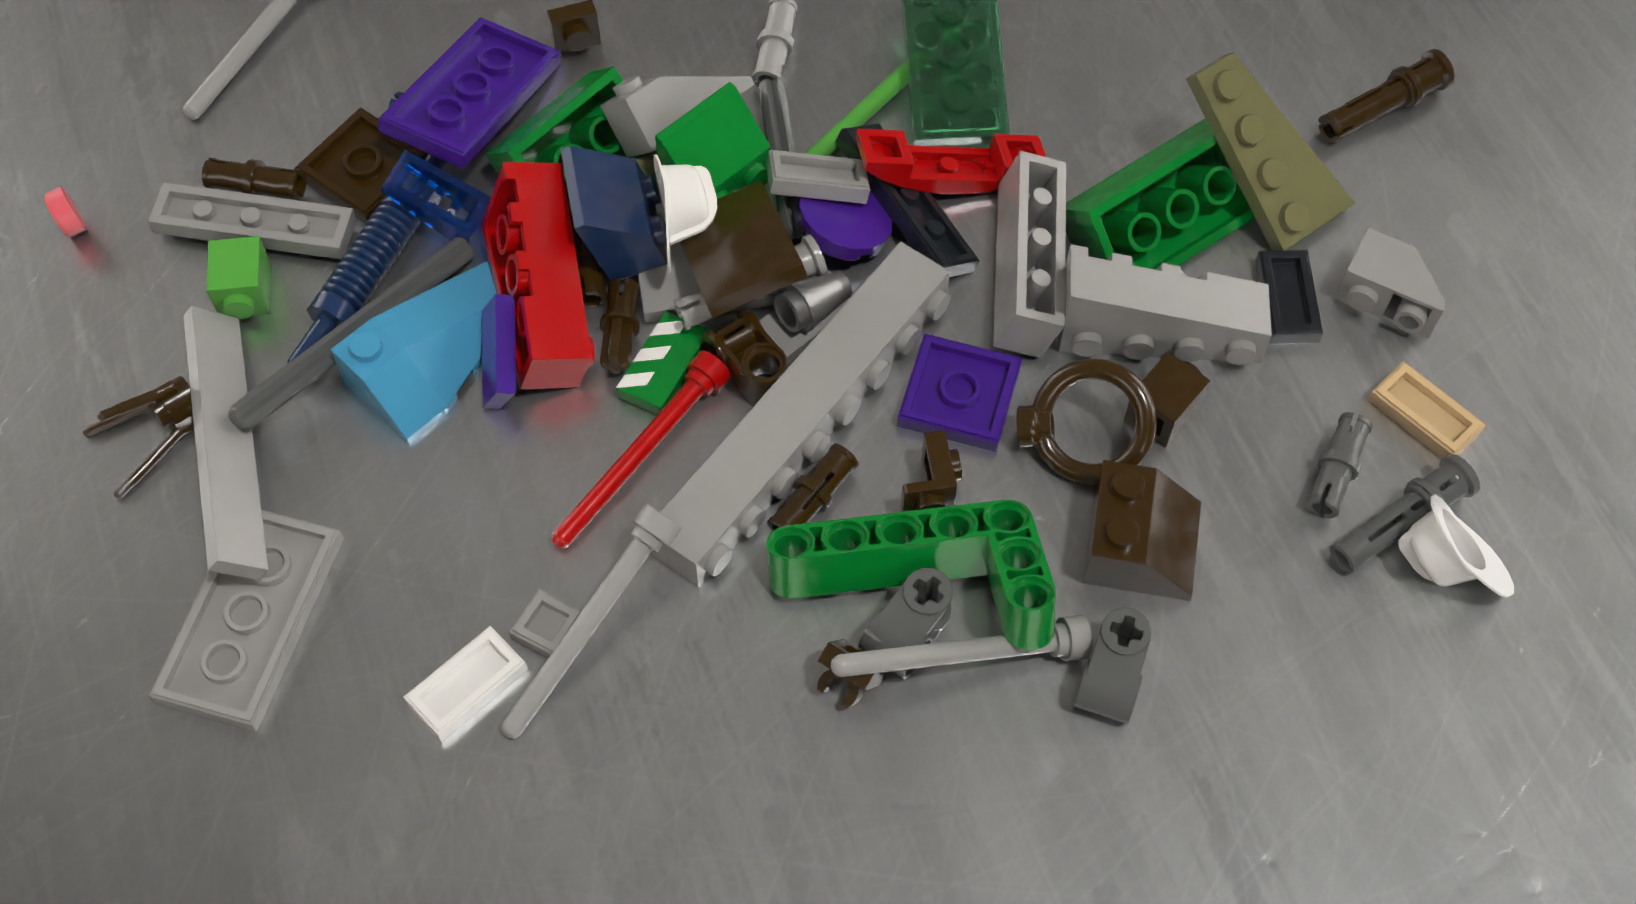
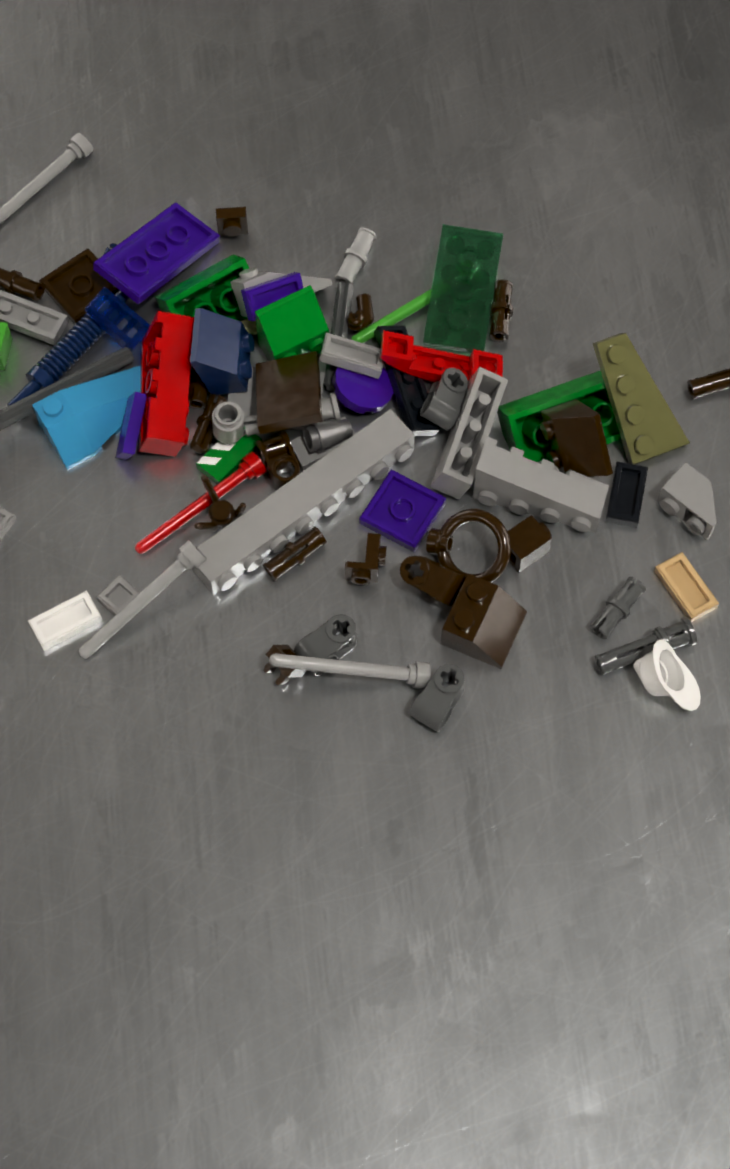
camera: 15 degrees right, 5 degrees up
white piece [653,154,717,273] -> none
green beam [766,500,1056,650] -> none
none -> dark brown plant [194,475,246,532]
none -> light grey brick [212,402,244,444]
none -> dark purple tile [241,272,303,321]
none -> dark brown arm [347,293,374,331]
none -> dark brown piece [400,556,466,606]
none -> dark grey piece [420,368,468,431]
none -> dark brown pin [489,279,513,342]
none -> dark brown slope [540,399,613,477]

